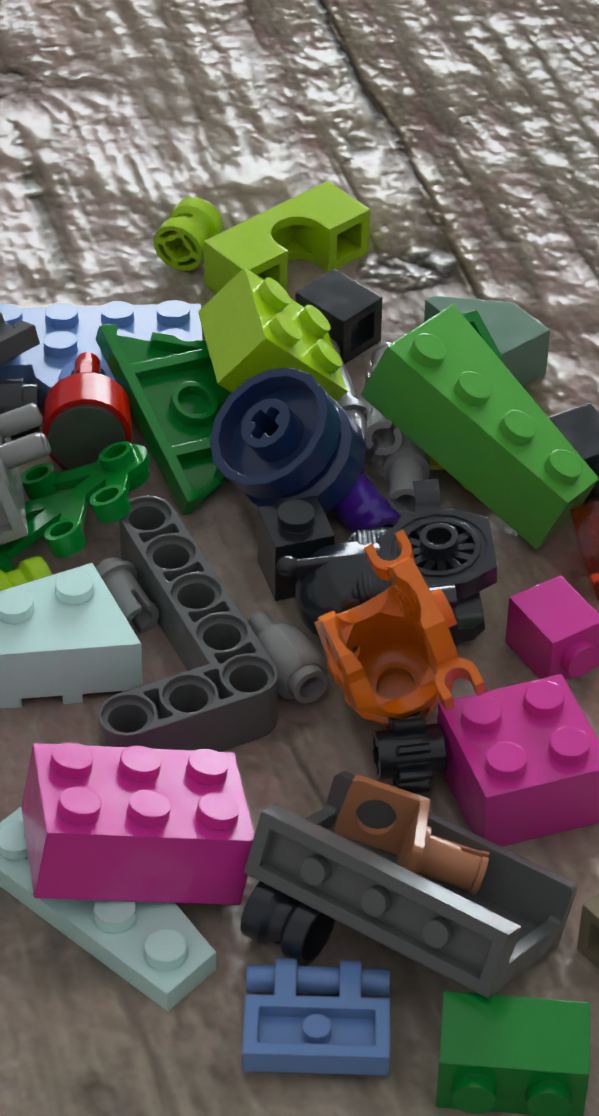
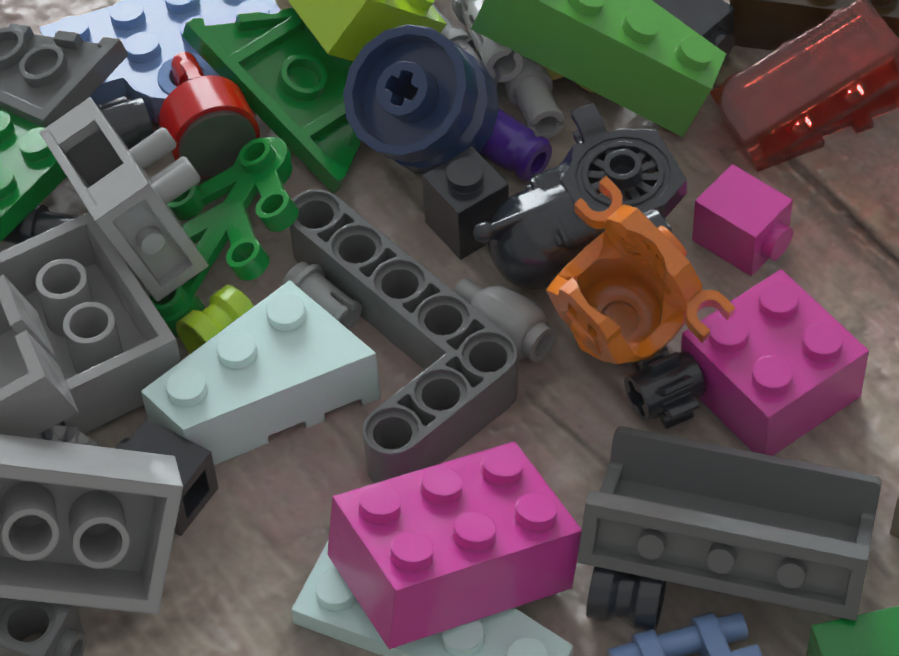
camera: 15 degrees left, 10 degrees up
nougat bracket [334,775,489,895] -> none

